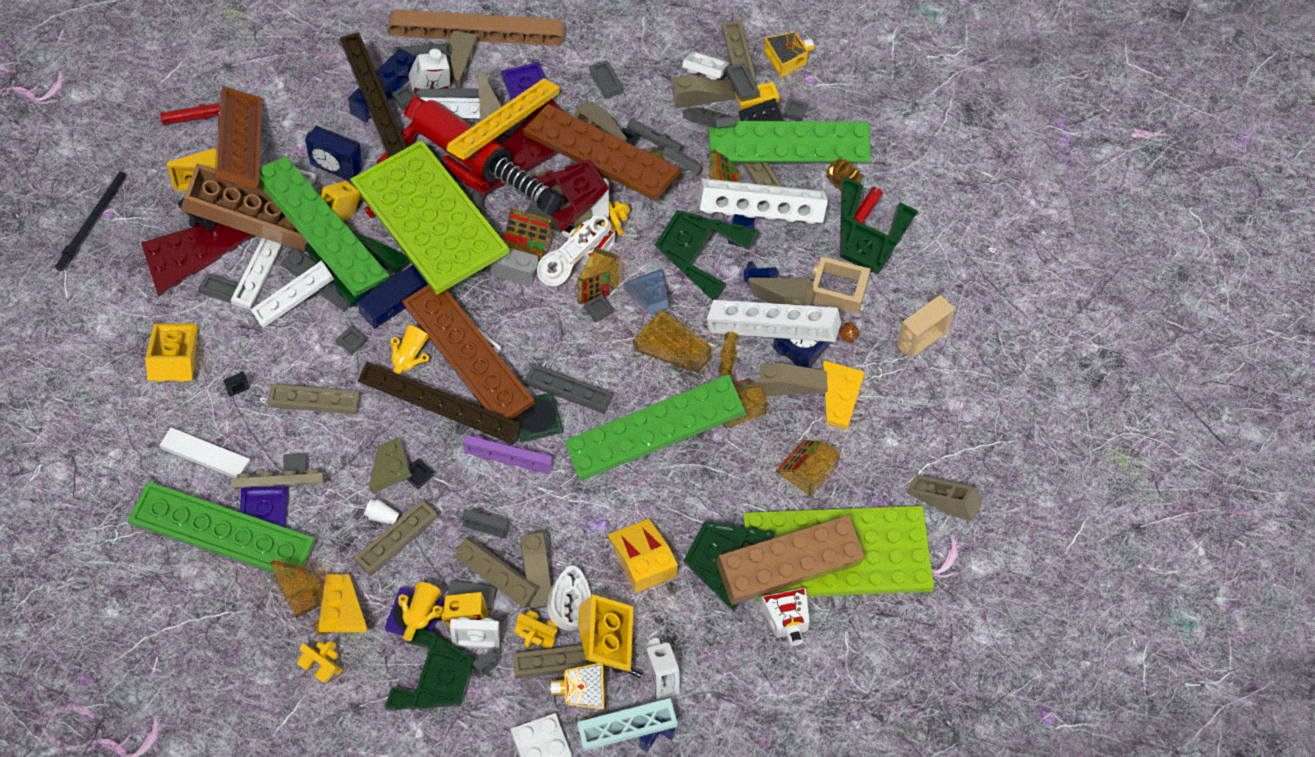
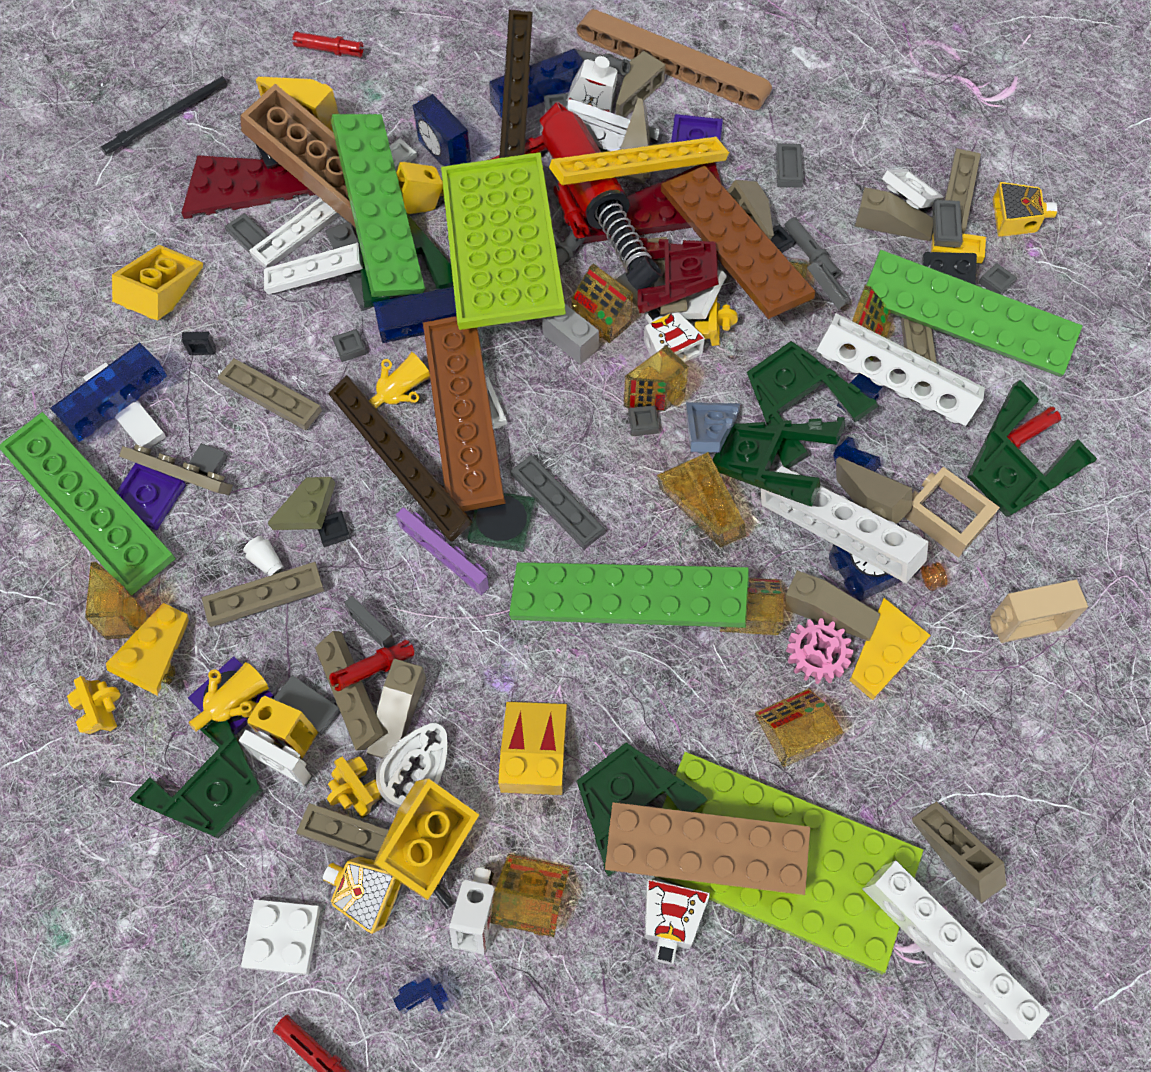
camera: 30 degrees right, 5 degrees up
dark orange plate [214,86,262,189] -> none
dark grey tile [472,650,497,678] -> none
white beam [537,214,611,287] -> none
light aqua fence [577,698,678,751] -> none
dark grey tile [682,107,735,128] -> none
clear yellow pin [718,332,738,376] -> none
pearl gold gear [826,158,861,191] -> none
none -> clear blue brick [50,342,167,442]
none -> red pin [329,640,415,691]
none -> clear yellow slope [490,854,570,937]
none -> dark green wing [711,417,845,507]
none -> bright pink gear [786,618,853,684]
none -> white brick [863,861,1049,1040]

